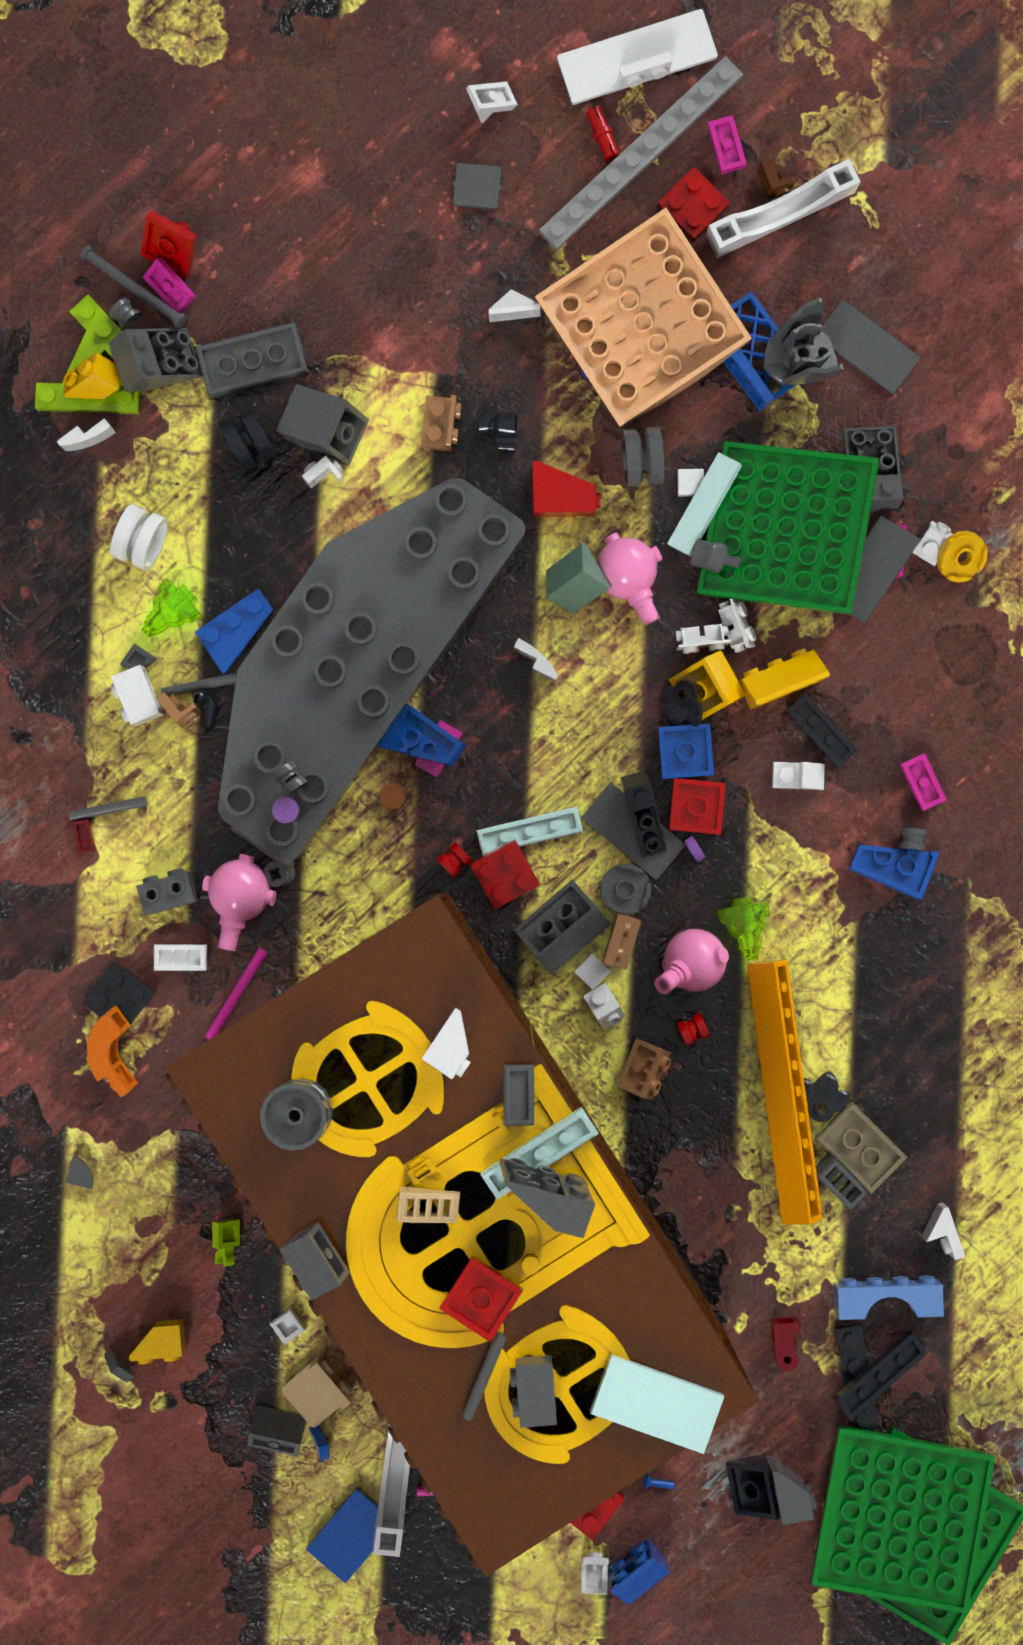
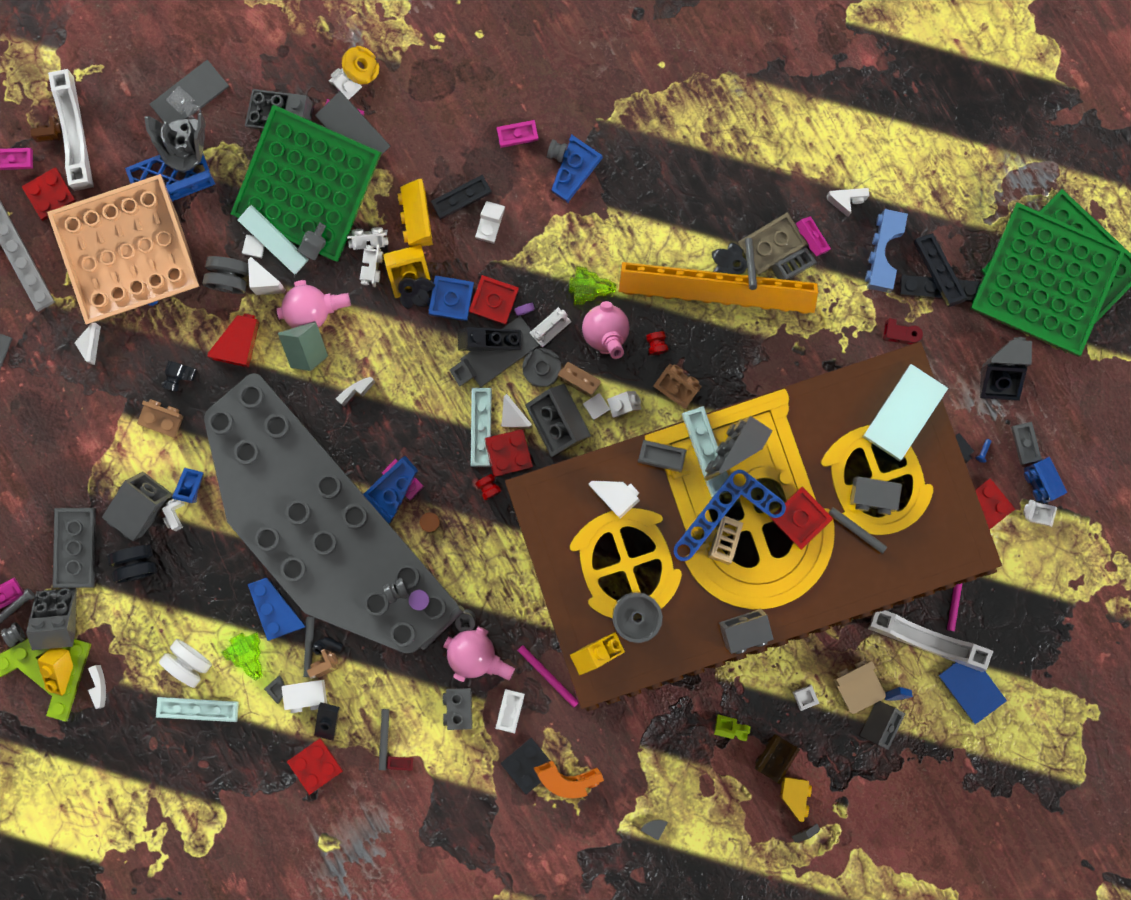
camera: 75 degrees left, 5 degrees down
none -> light aqua tile [156,697,239,722]
none -> clear plate [166,86,202,119]
none -> blue slope [172,468,204,503]
none -> white slope [248,257,286,295]
none -> red plate [287,738,343,795]
none -> black plate [314,702,340,741]
none -> dark grey plate [450,359,477,386]
none -> white slope [501,394,532,429]
none -> white hinge [530,307,571,348]
none -> yellow slope [570,632,625,675]
none -> blue beam [674,470,786,561]
none -> dark grey bar [745,238,757,290]
none -> dark brown bracket [754,734,800,784]
none -> dark pink plate [796,216,831,256]
none -> dark grey plate [1011,422,1042,465]

